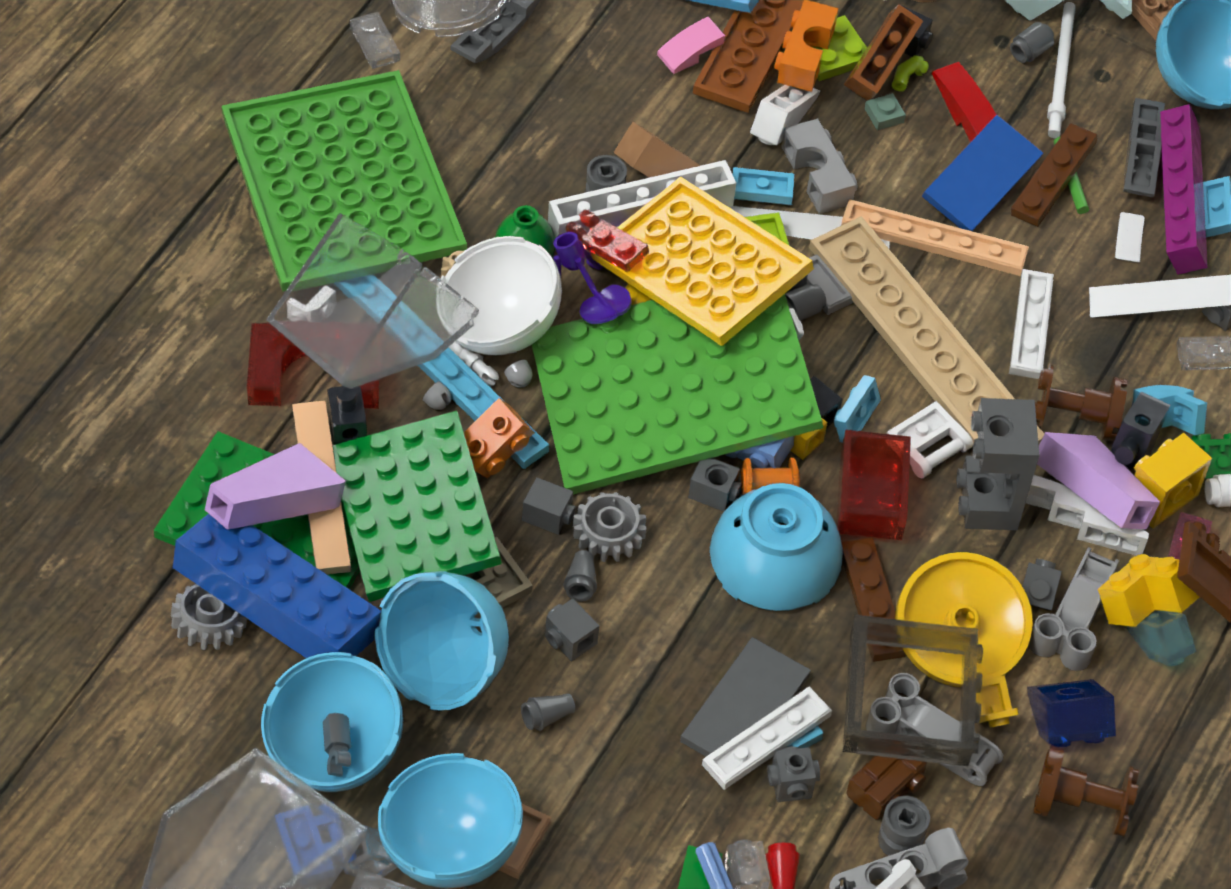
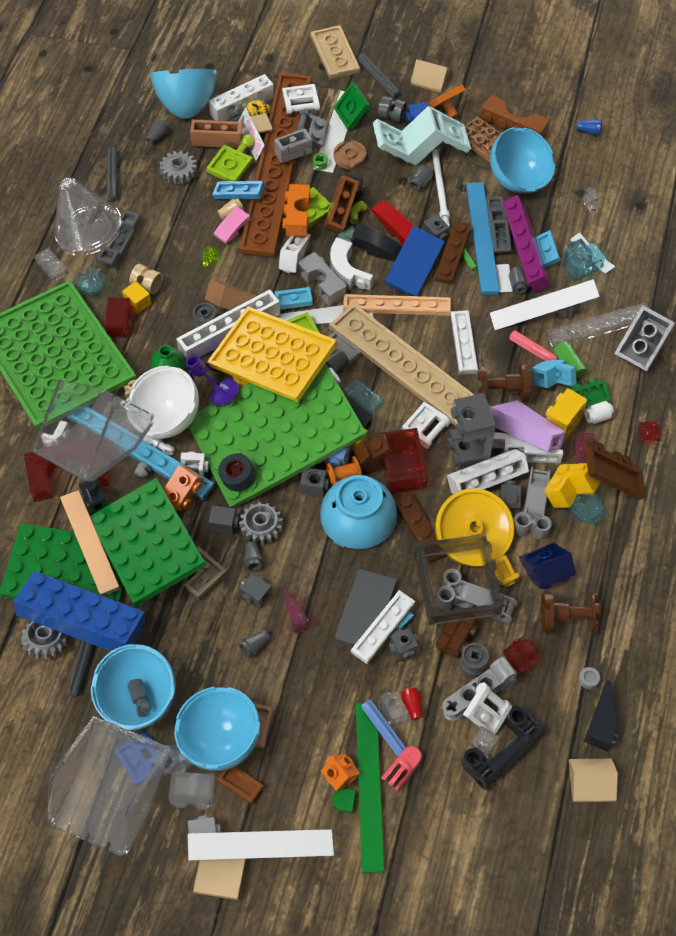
camera: 10 degrees left, 5 degrees up
lavender slope [205,443,346,530] -> none
medium azure piece [375,571,509,710] -> none
light grey hinge [504,360,532,388] -> none
clear red hinge [565,209,650,272] -> none
medium azure plate [834,375,881,445] -> none
black torso [1111,392,1171,469] -> none
none -> dark grey axle [67,641,93,697]
none -> clear light blue hat [76,268,107,295]
none -> clear red brick [104,297,134,338]
none -> yellow panel [122,282,152,314]
none -> tan wheel [129,264,163,294]
none -> white bracket [181,452,209,477]
none -> clear neon green plate [202,246,219,266]
none -> tan cone [217,198,244,220]
none -> black wheel [218,453,256,492]
none -> clear pink slope [283,589,310,633]
none -> white arch [330,237,373,291]
none -> clear light blue tile [344,379,384,414]
none -> black slope [351,224,403,262]
none -> reddish brown brick [354,433,392,475]
none -> dark grey brick [423,214,450,241]
none -> white brick [447,449,529,494]
none -> dark azure tile [466,182,499,295]
none -> clear red brick [503,637,540,673]
none -> dark grey brick [509,267,529,294]
none -> coral axle [509,330,558,361]
none -> bright green brick [553,341,588,379]

